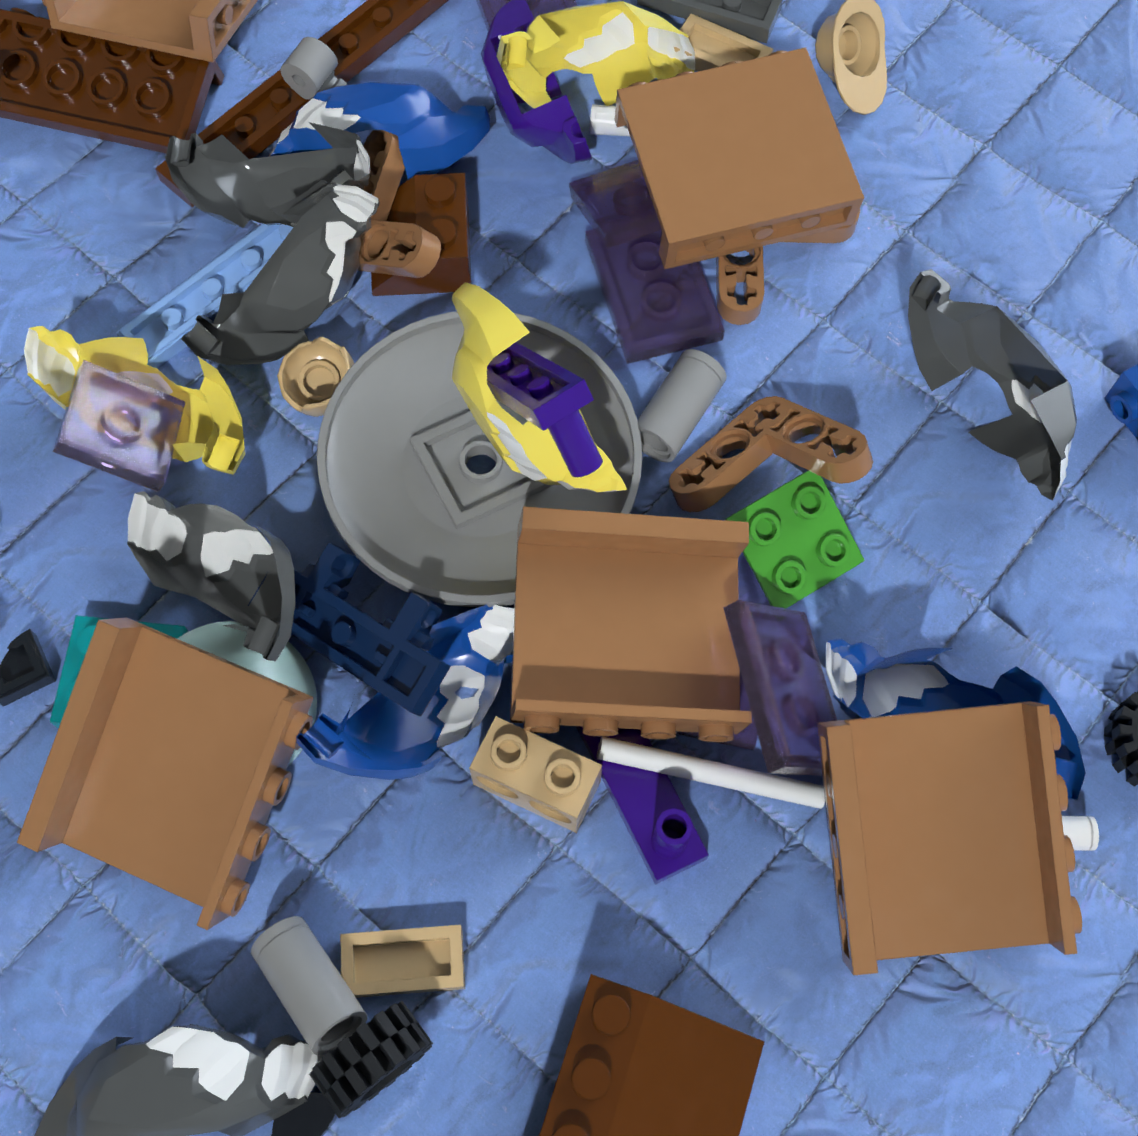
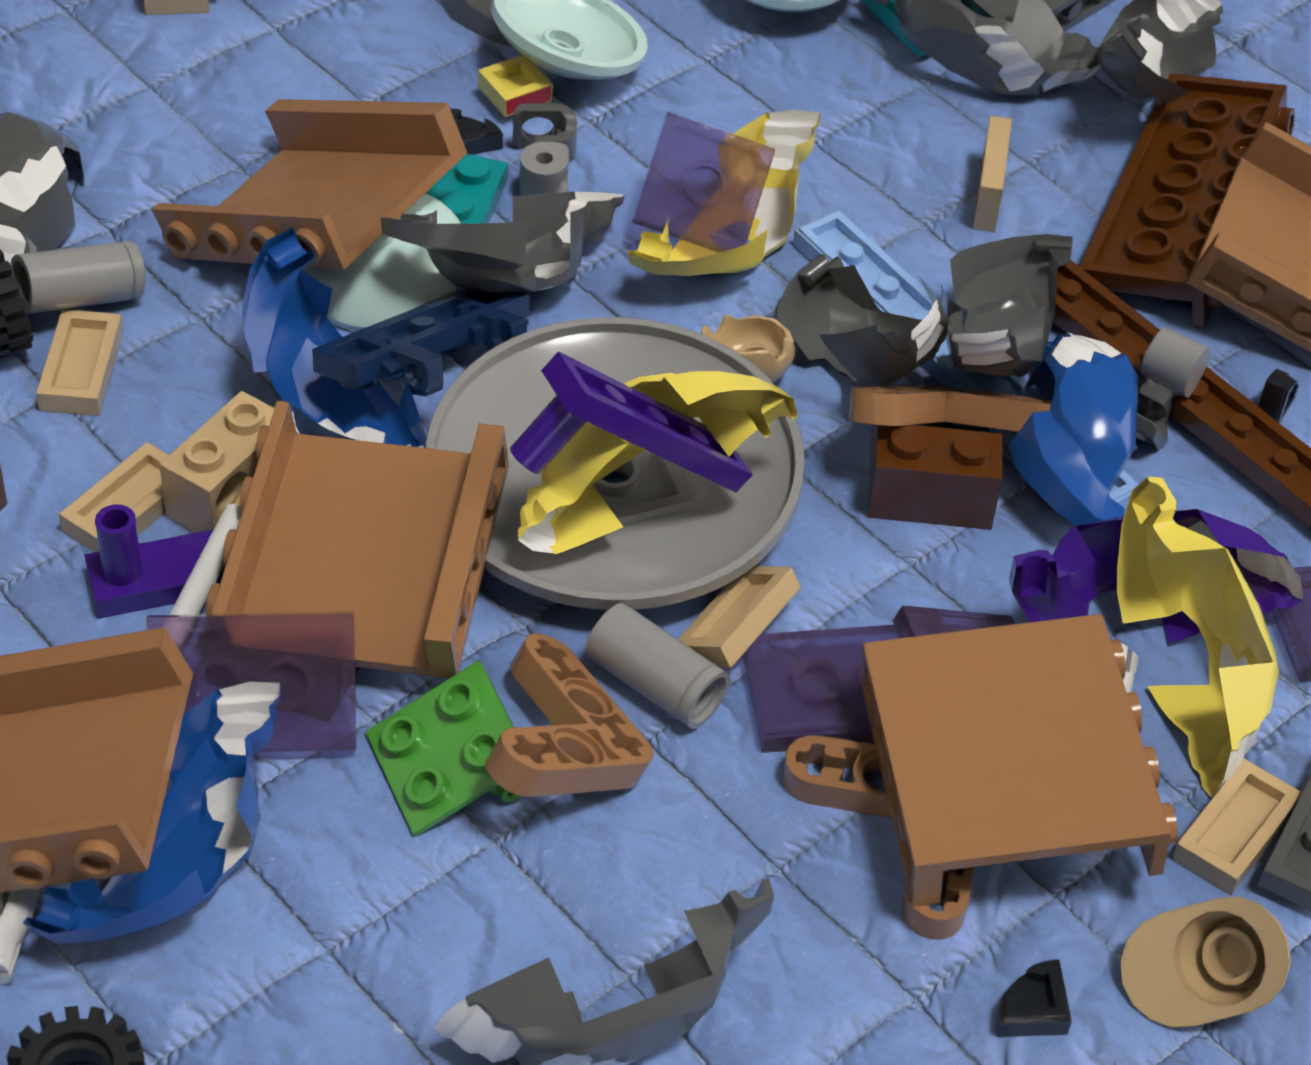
camera: 95 degrees right, 20 degrees down
none -> tan tile [59,442,169,552]
none -> leg [512,103,577,196]
none -> tan tile [678,566,801,668]
none -> tan tile [973,115,1012,232]
none -> black tile [996,959,1072,1037]
none -> black tile [1258,369,1299,423]

